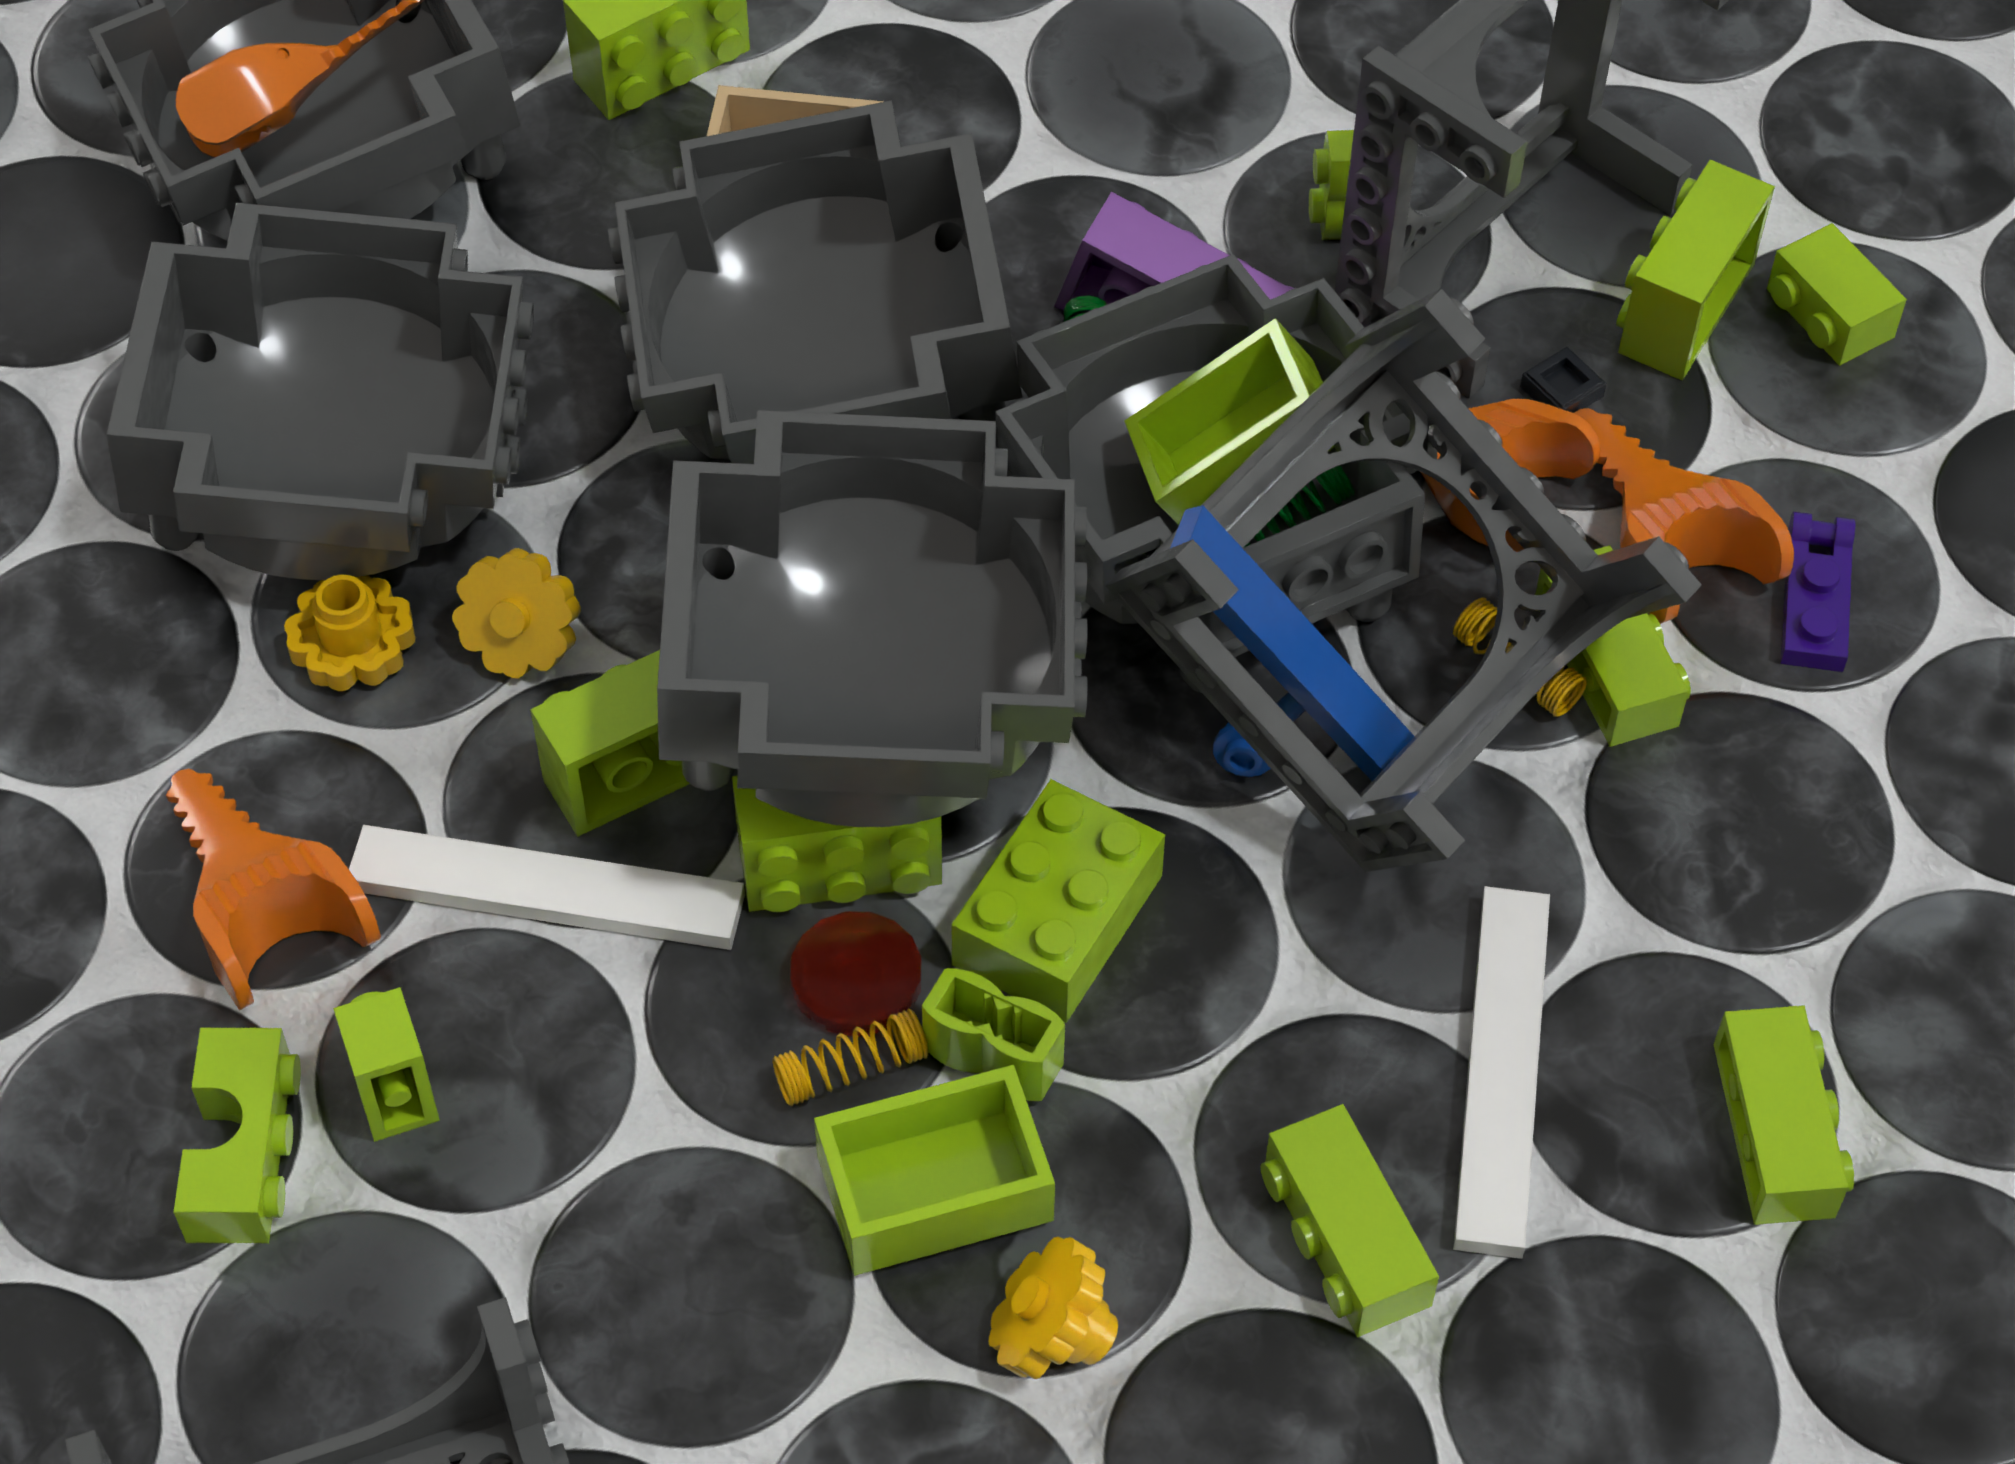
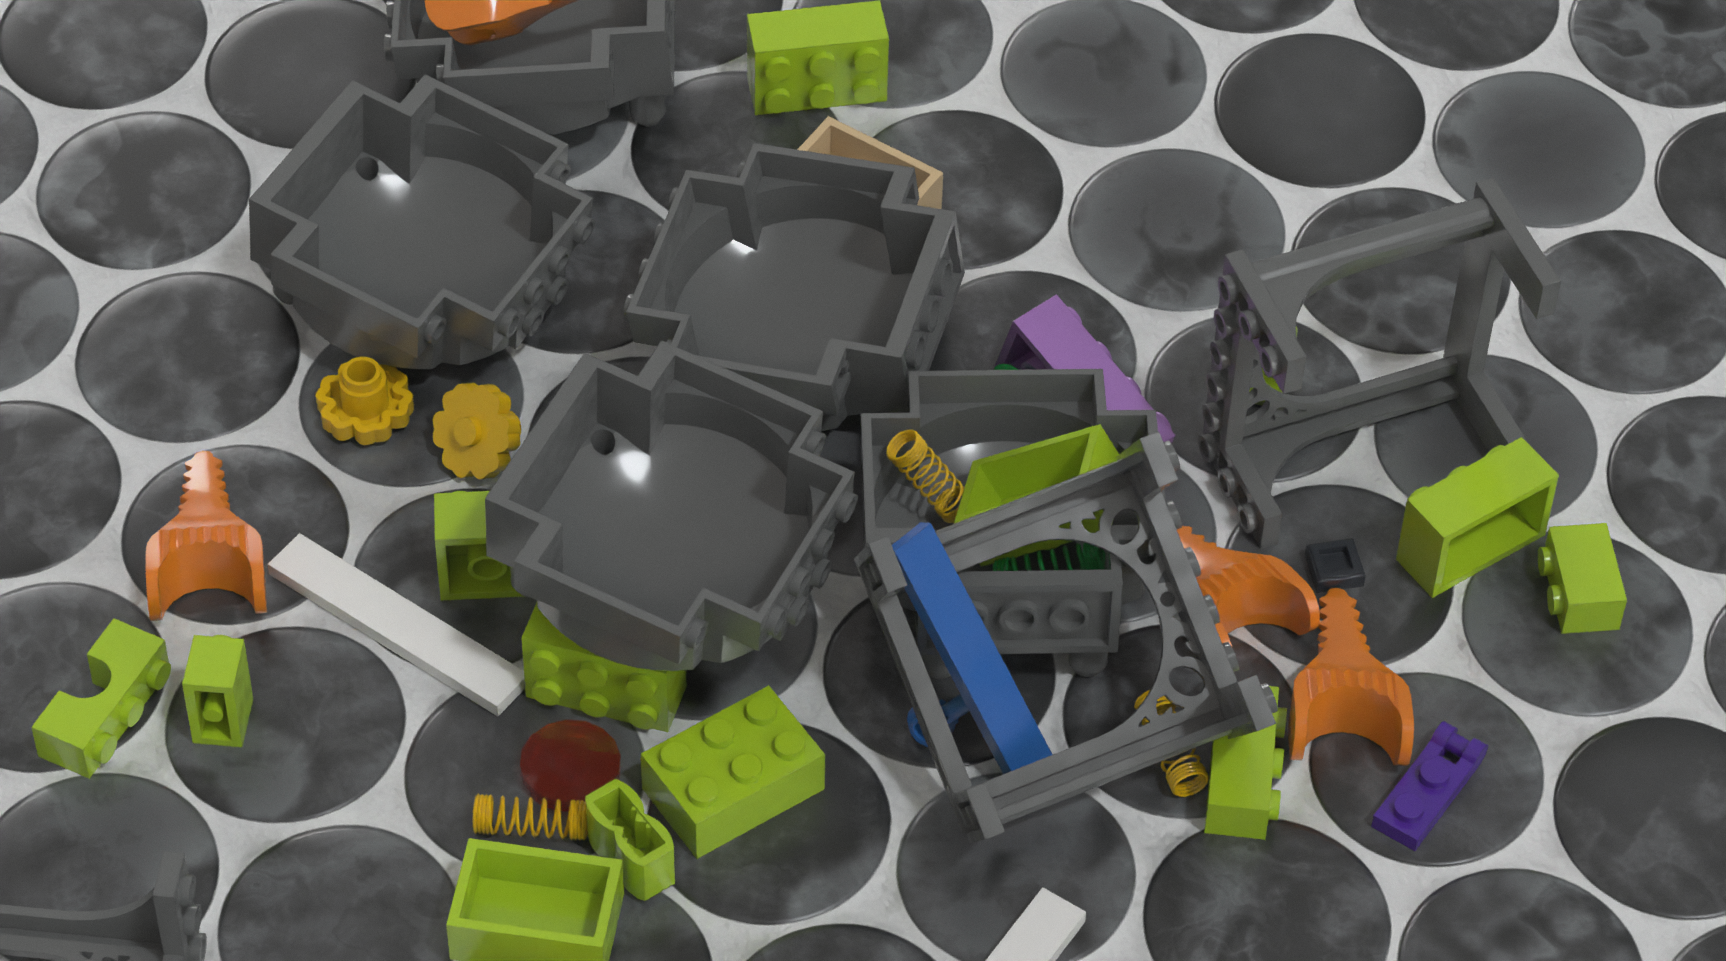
camera: 25 degrees right, 5 degrees down
none -> yellow piece [886,430,965,523]

